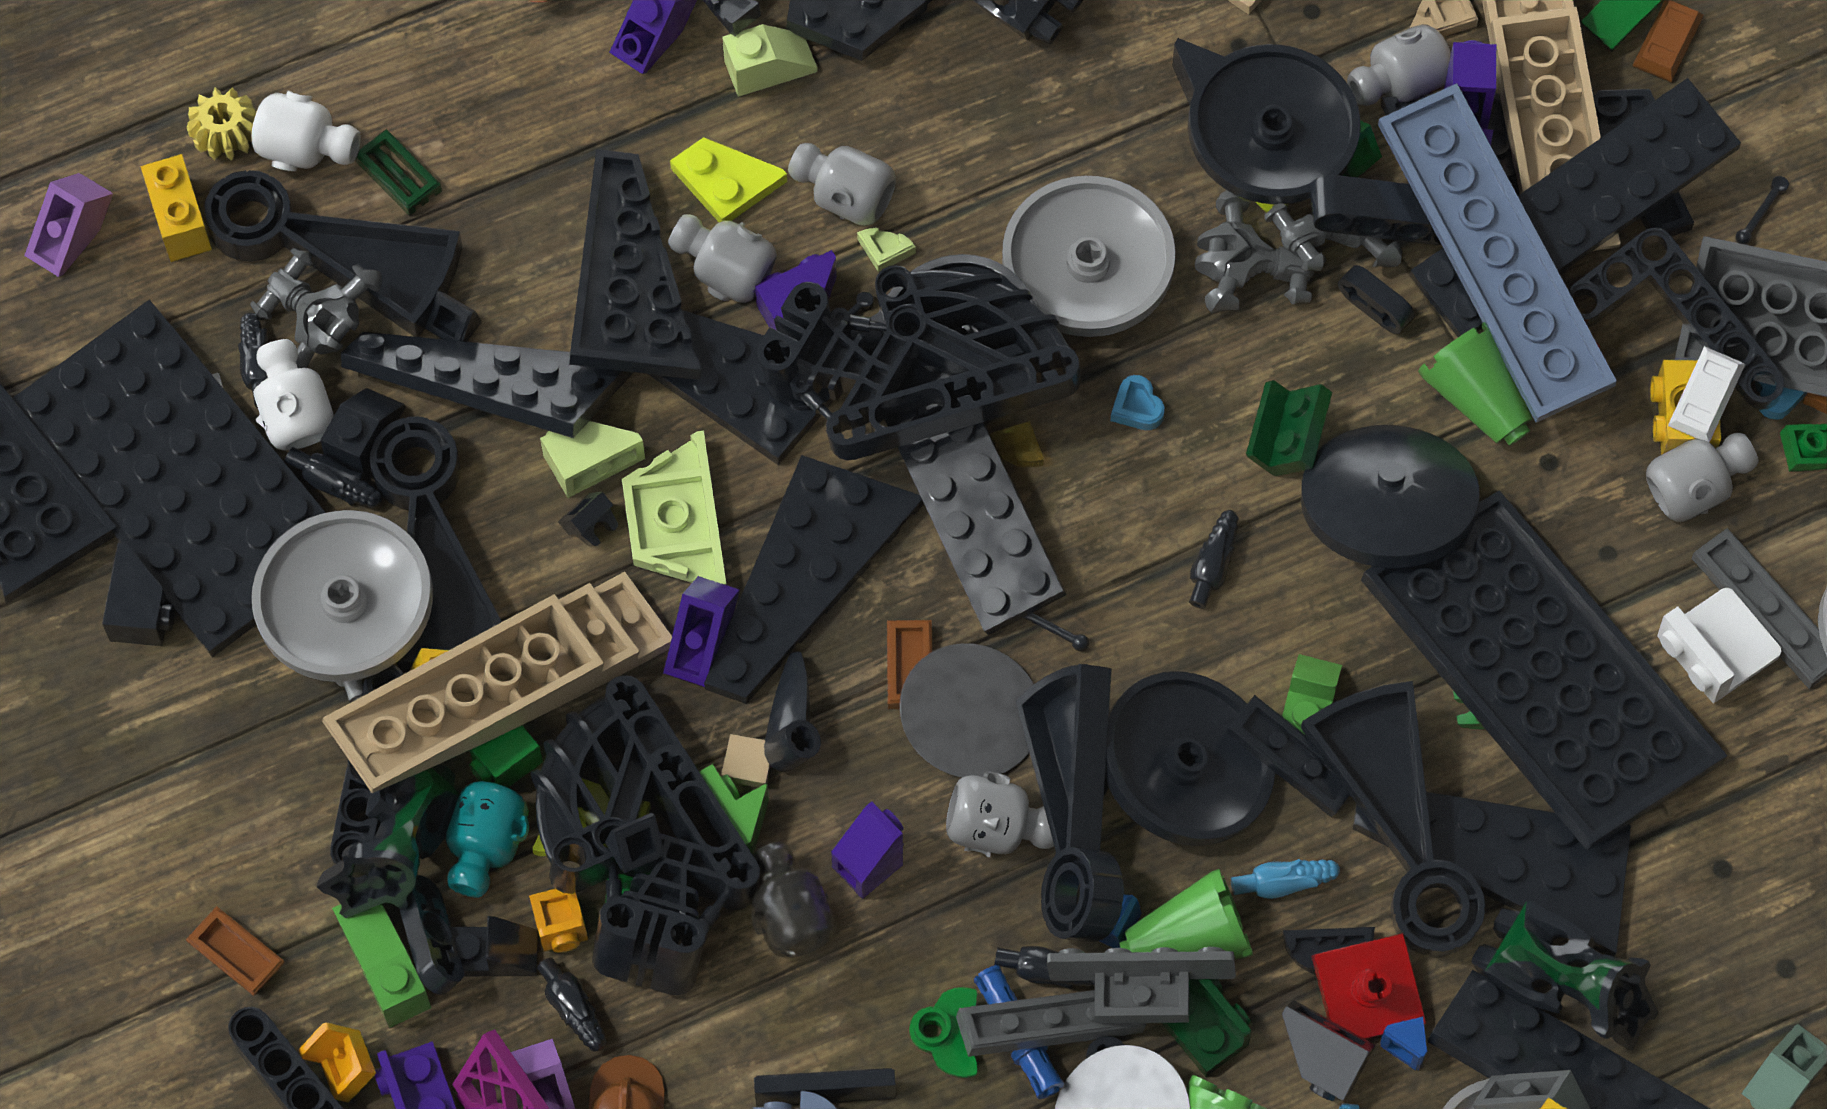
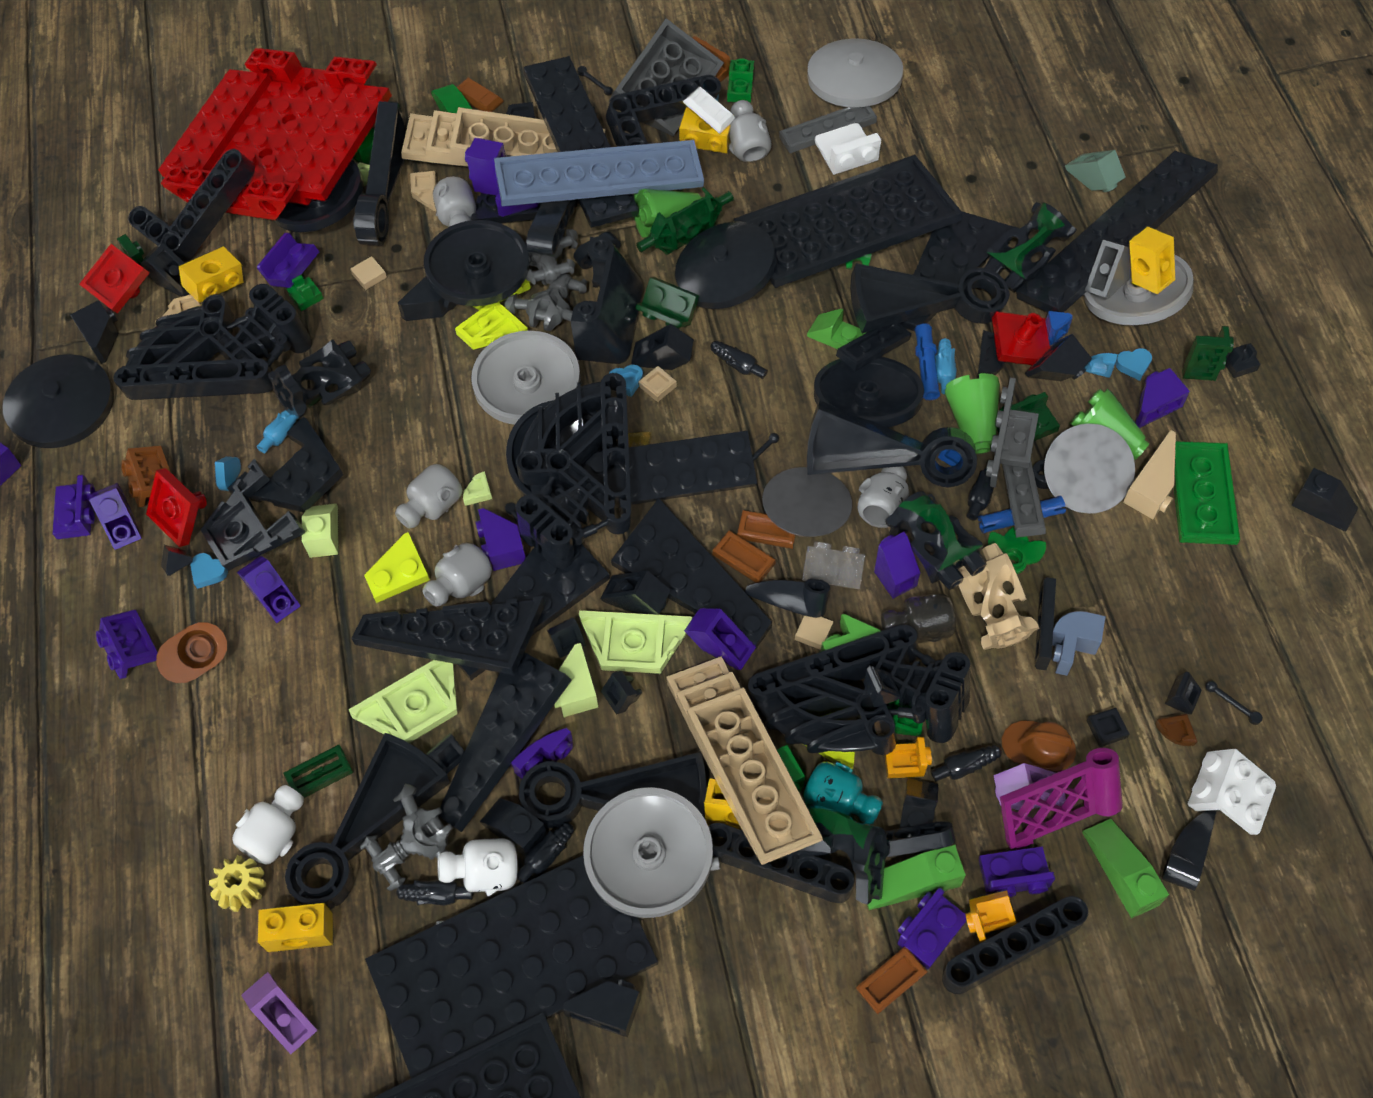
camera: 75 degrees left, 5 degrees down
none -> yellowish green wing [349,660,458,743]
none -> neon yellow wing [455,302,528,350]
none -> dark purple slope [511,728,573,779]
none -> black tile [547,618,586,658]
none -> black windscreen [571,237,643,364]
none -> black slope [600,570,671,615]
none -> black slope [631,324,694,370]
none -> dark green plate [636,187,734,255]
none -> tan tile [639,366,677,402]
none -> dark orange tile [712,530,776,583]
none -> clear bracket [802,542,865,590]
none -> black hips [885,491,987,590]
none -> dark purple bracket [897,887,967,970]
none -> blue pin [915,324,940,400]
none -> tan hips [958,543,1039,650]

